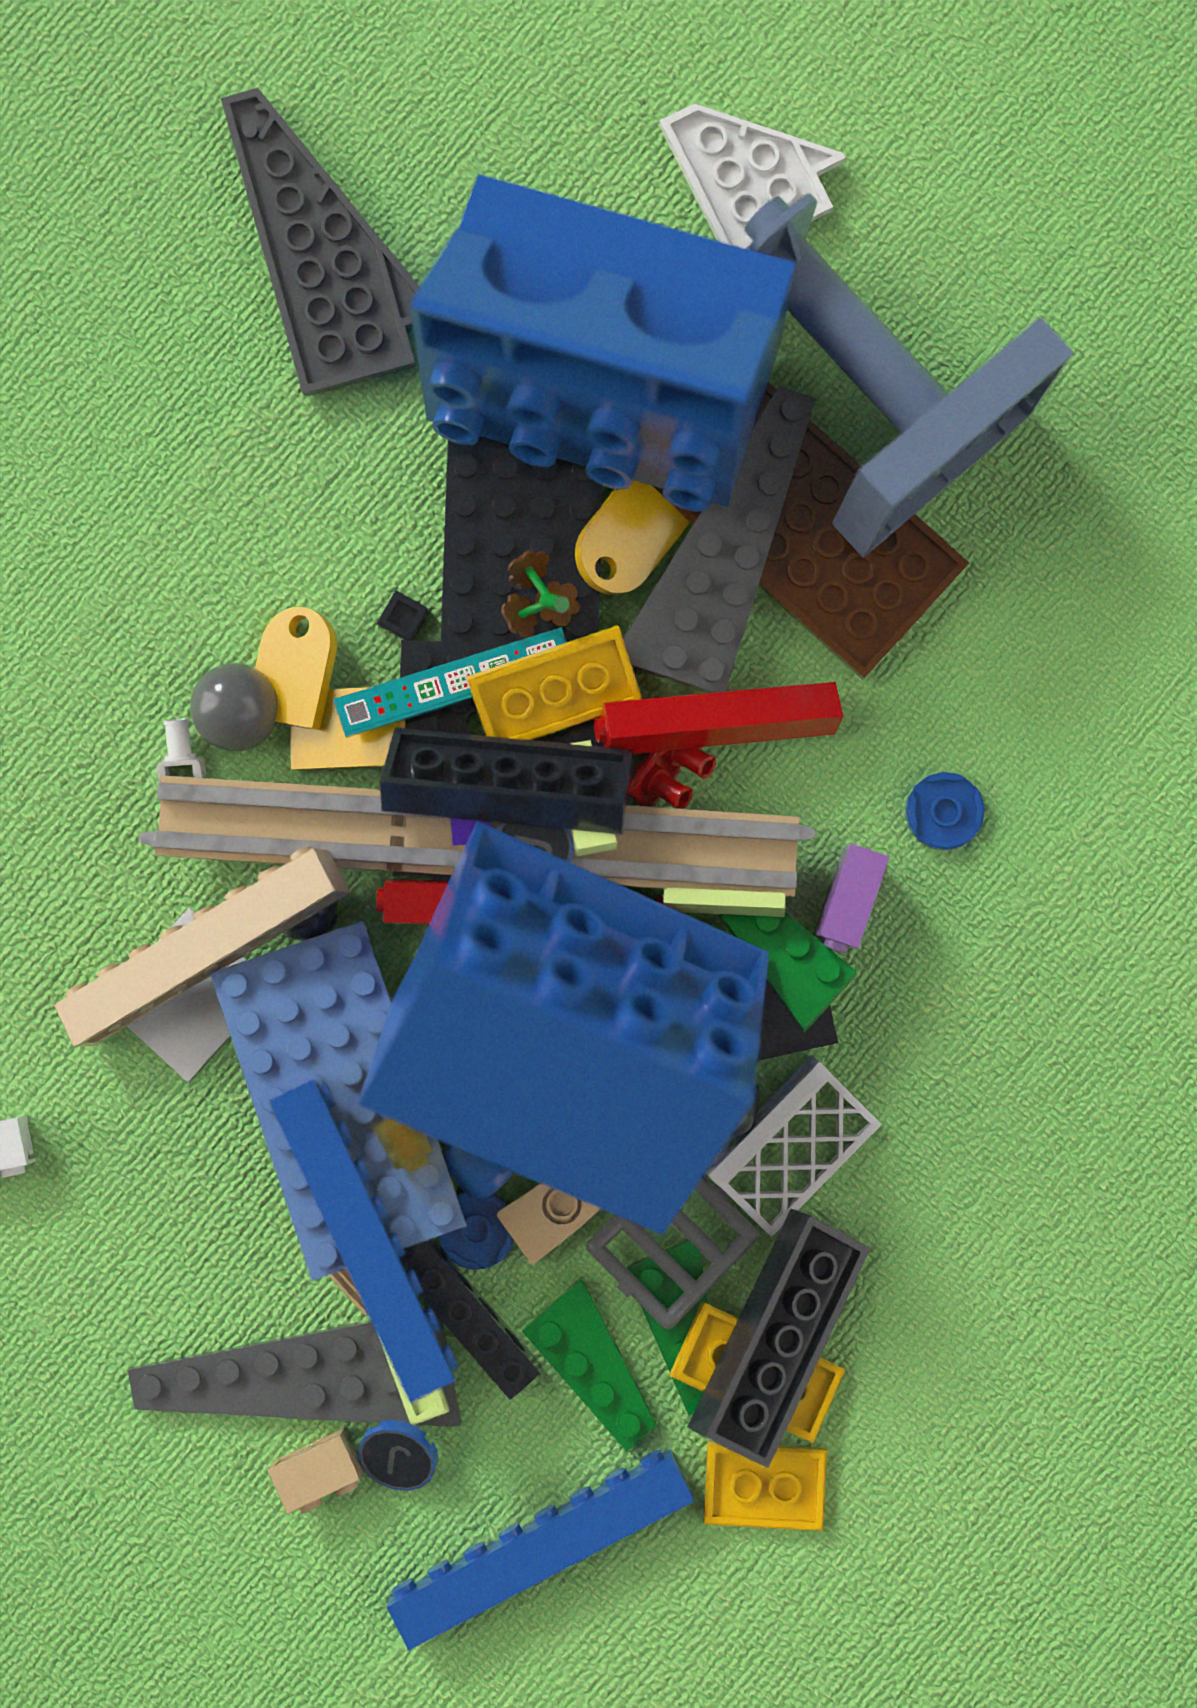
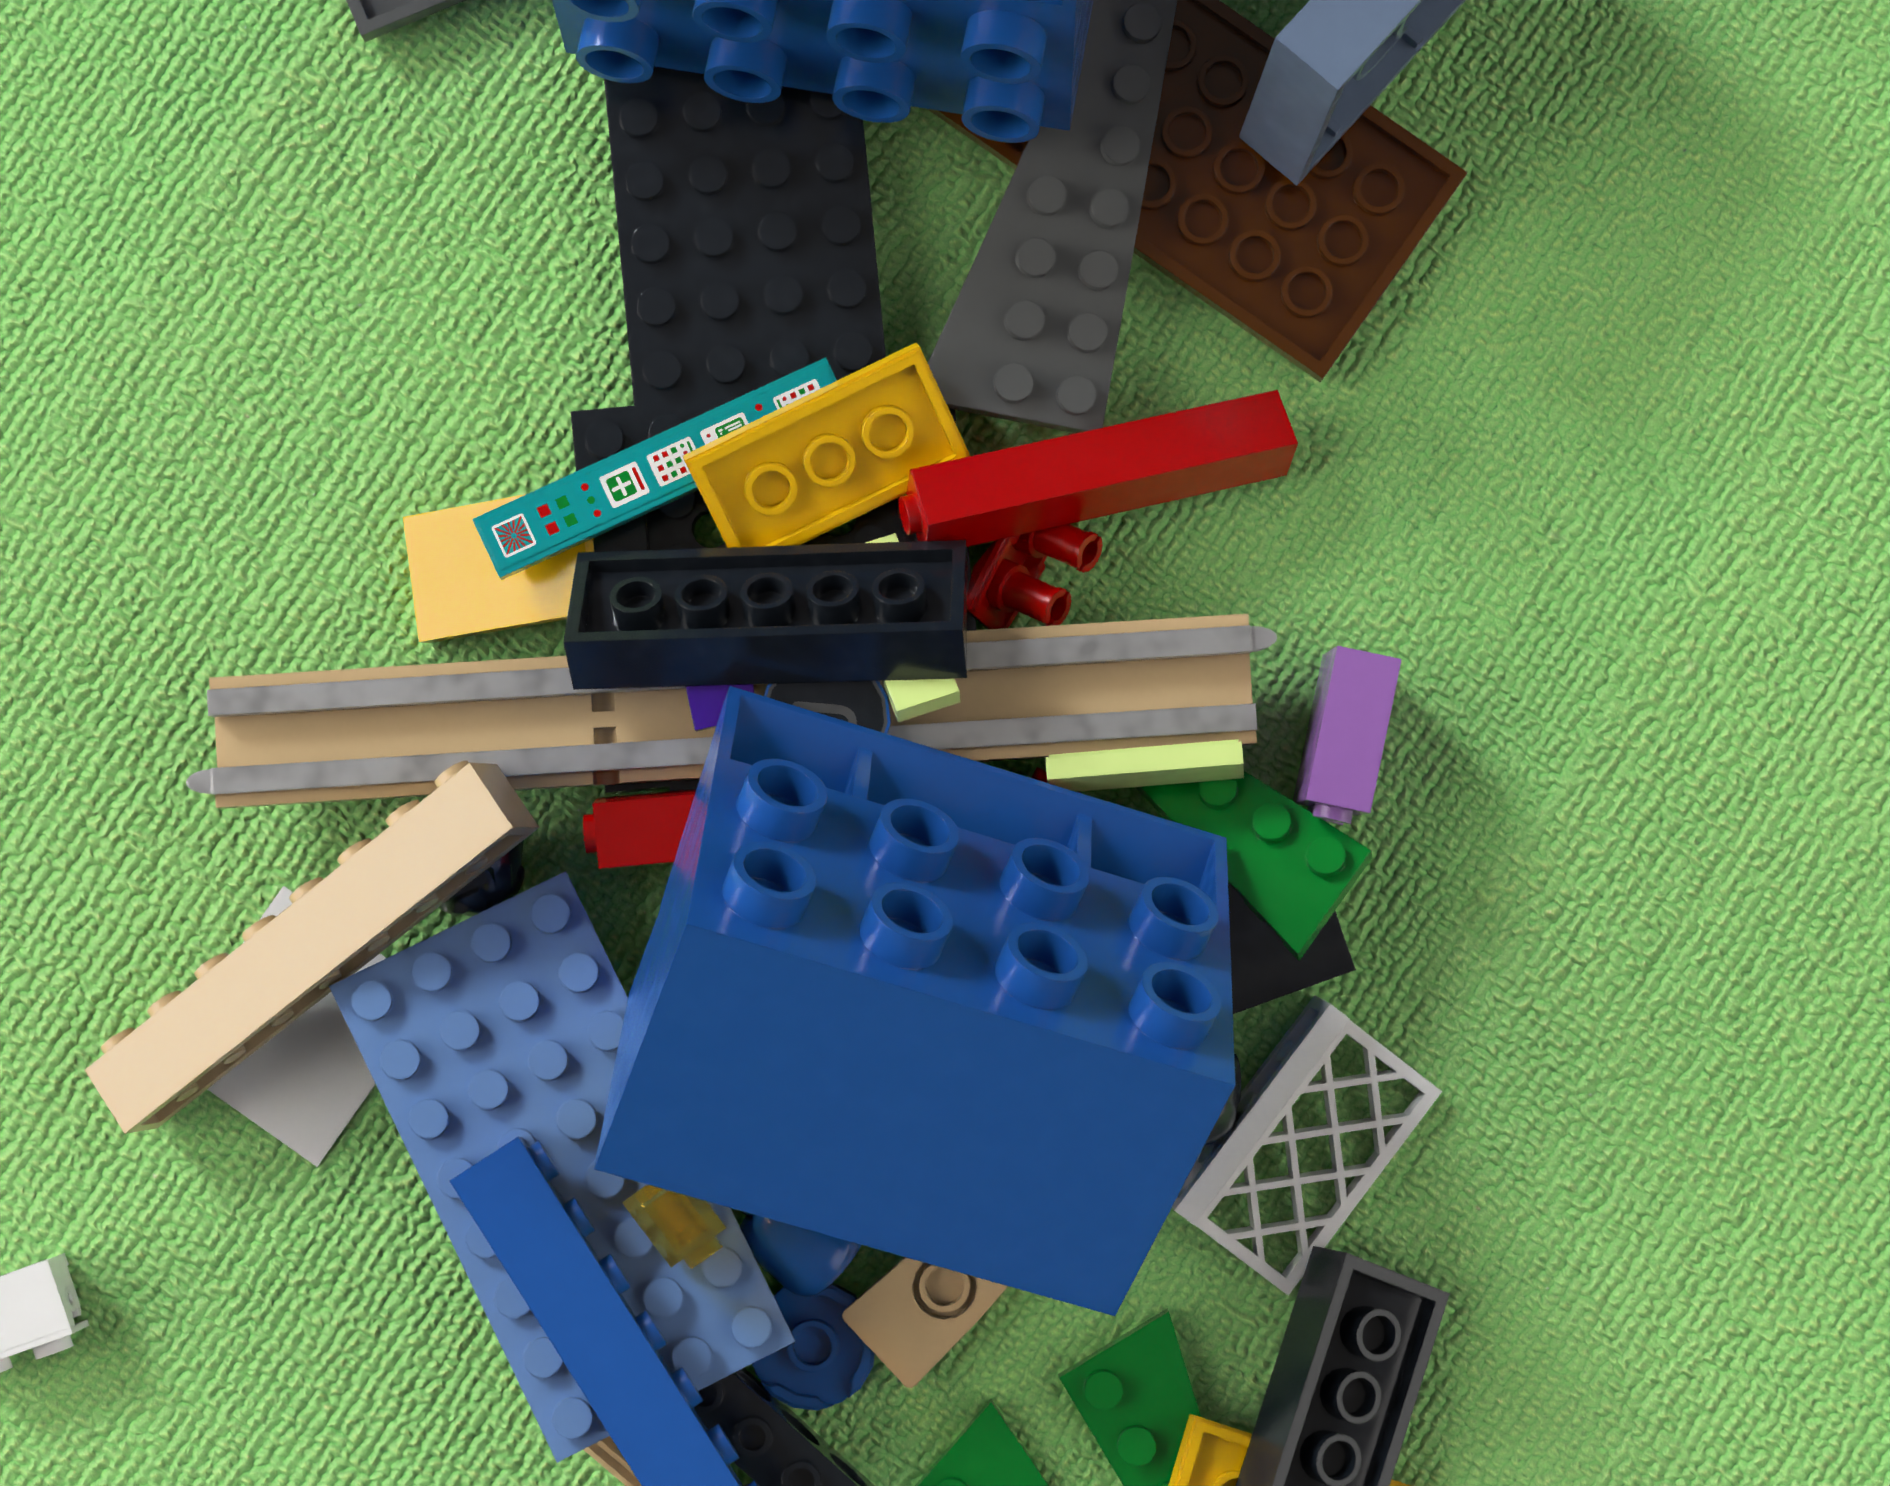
camera: 10 degrees left, 0 degrees up
white piece [157,718,206,783] -> none
dark grey piece [190,663,277,751] -> none
yellow tile [255,607,337,731] -> none
black tile [376,590,430,641] -> none
reddish brown plant [501,550,580,638] -> none
yellow tile [575,480,690,595] -> none
dark grey bar [586,1177,759,1329] -> none
blue tile [905,772,985,850] -> none

